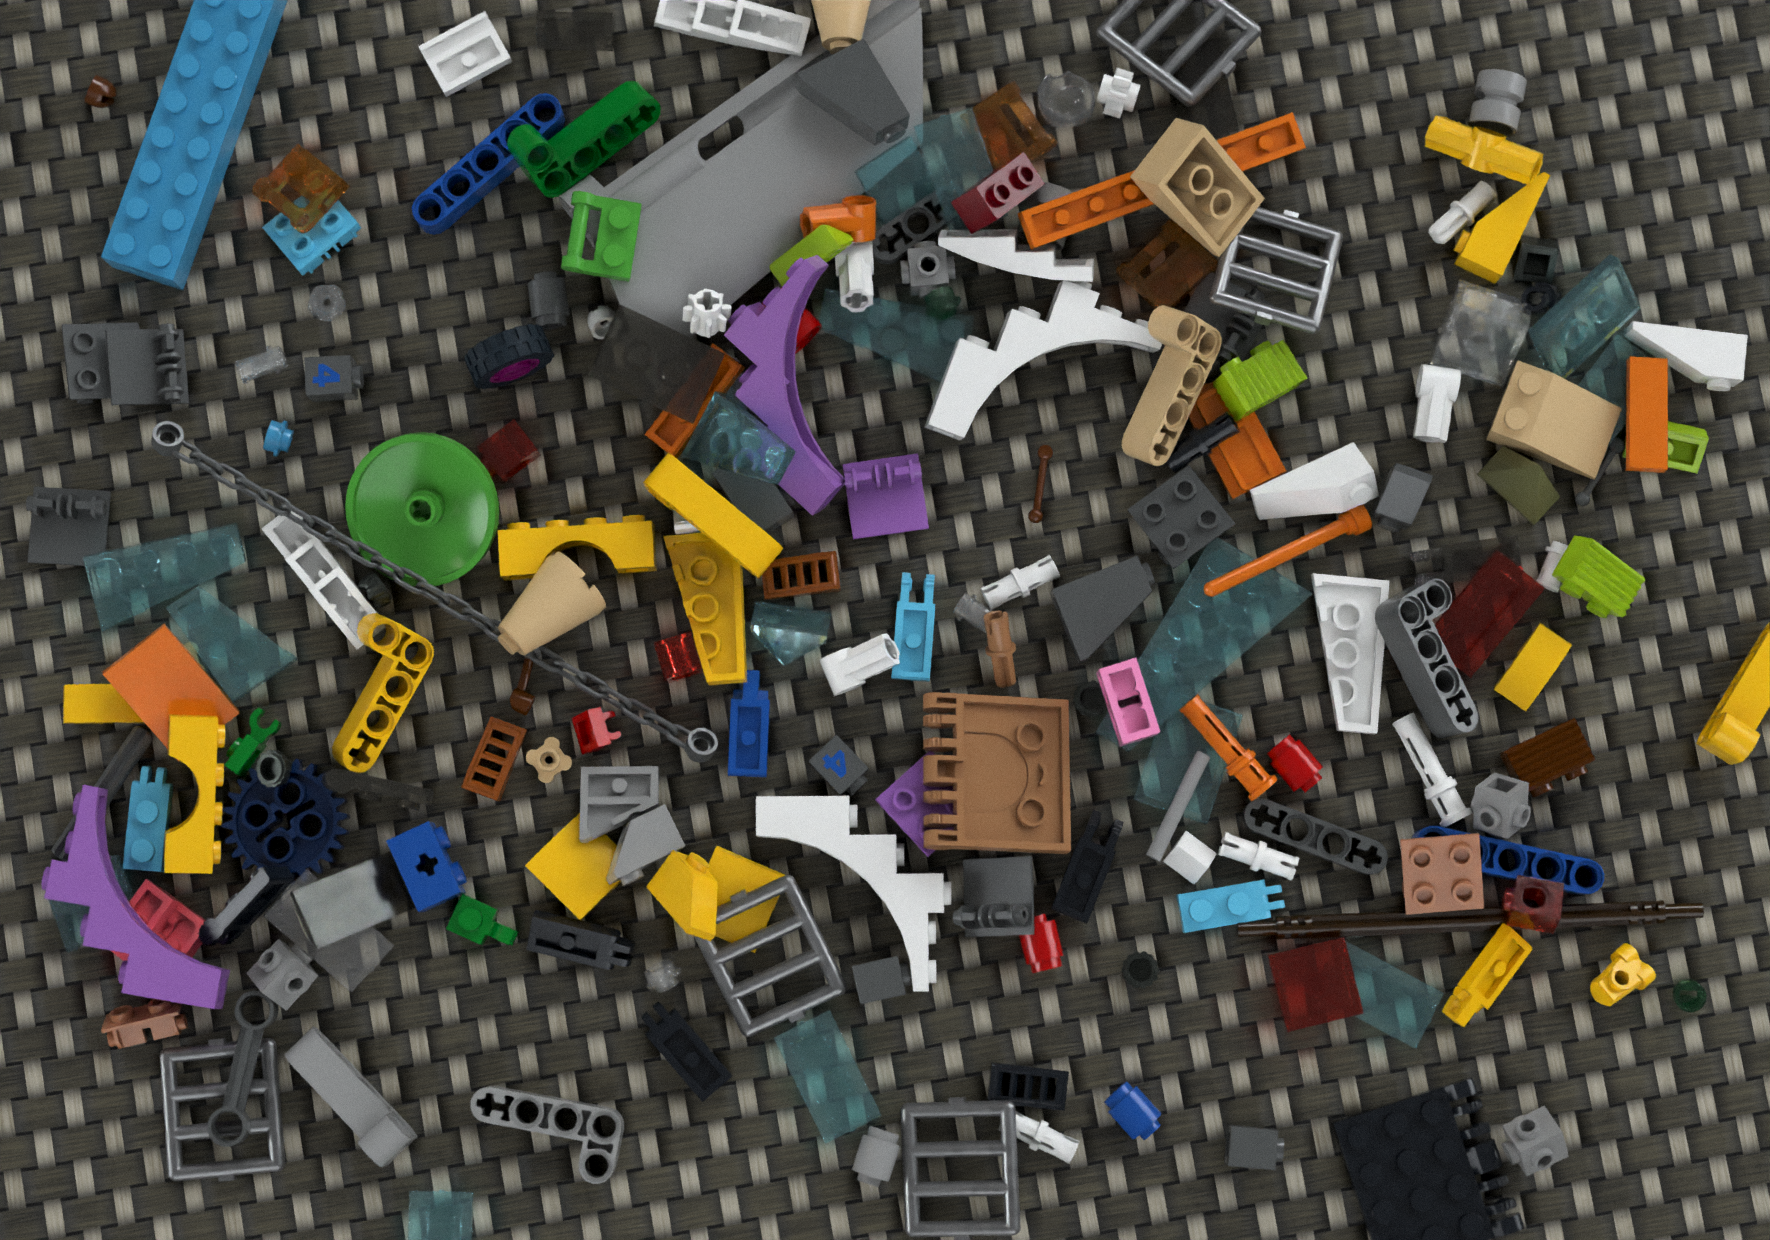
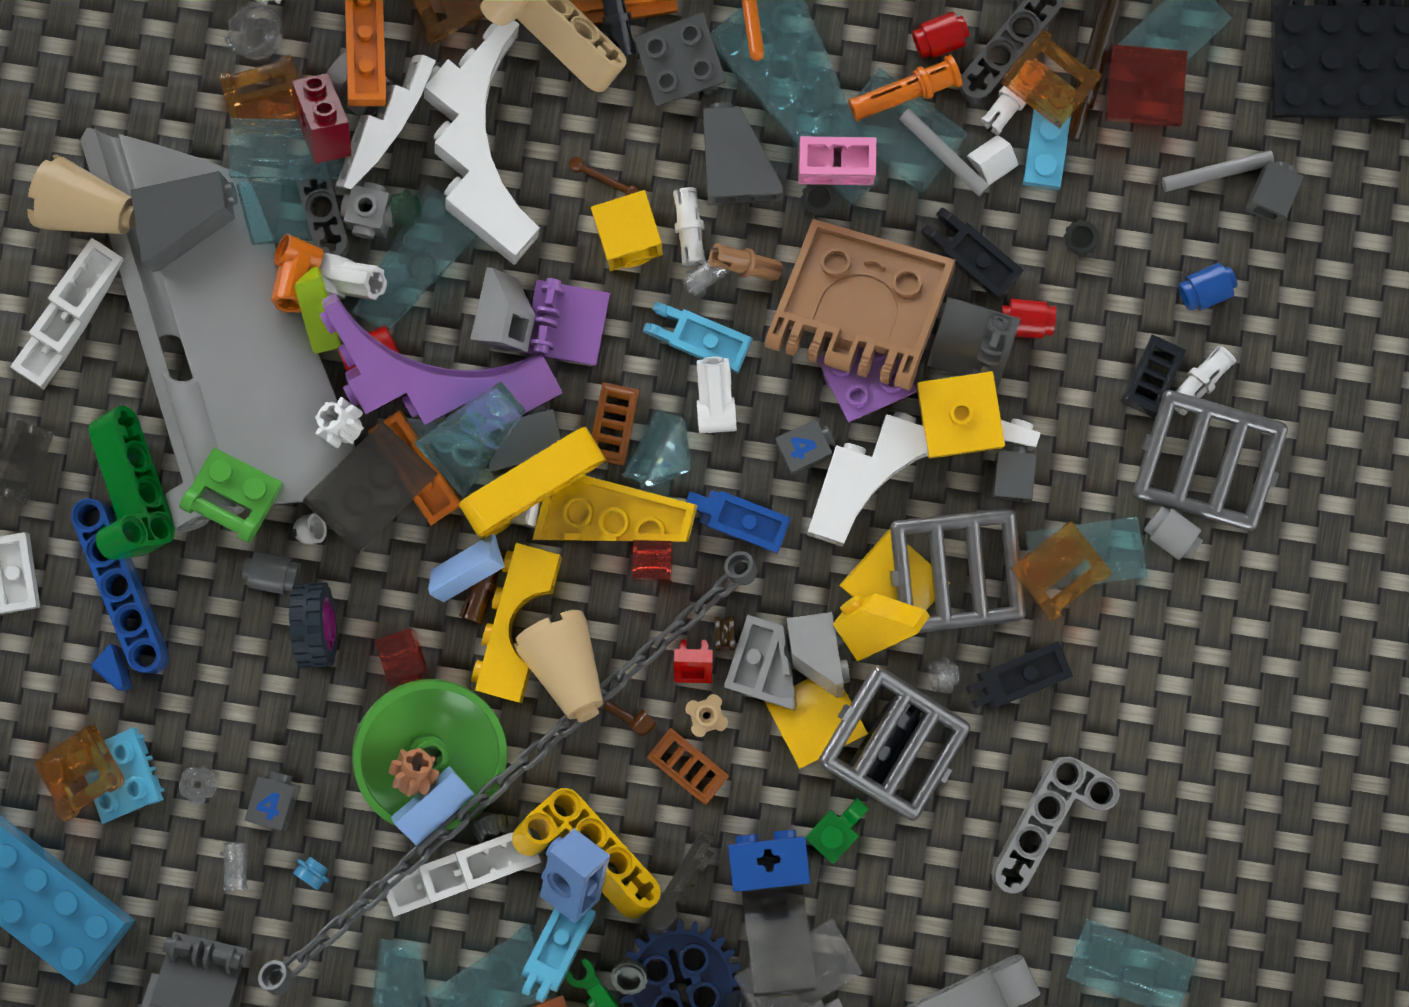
camera: 65 degrees left, 0 degrees up
none -> blue slope [91,644,132,691]
none -> nougat gear [388,748,439,797]
none -> light blue slope [391,766,475,846]
none -> light blue slope [428,534,505,602]
none -> reddish brown pin [459,550,506,624]
none -> light grey slope [470,267,536,352]
none -> medium azure hinge [521,908,596,1003]
none -> medium blue brick [540,828,610,923]
none -> yellow head [591,190,663,271]
none -> dark brown bush [715,616,735,651]
none -> flat silver bar [819,666,971,821]
none -> yellow plate [916,371,1005,459]
none -> clear orange plate [1001,30,1103,129]
none -> clear orange plate [1010,521,1112,622]
none -> light grey bar [1162,150,1274,192]

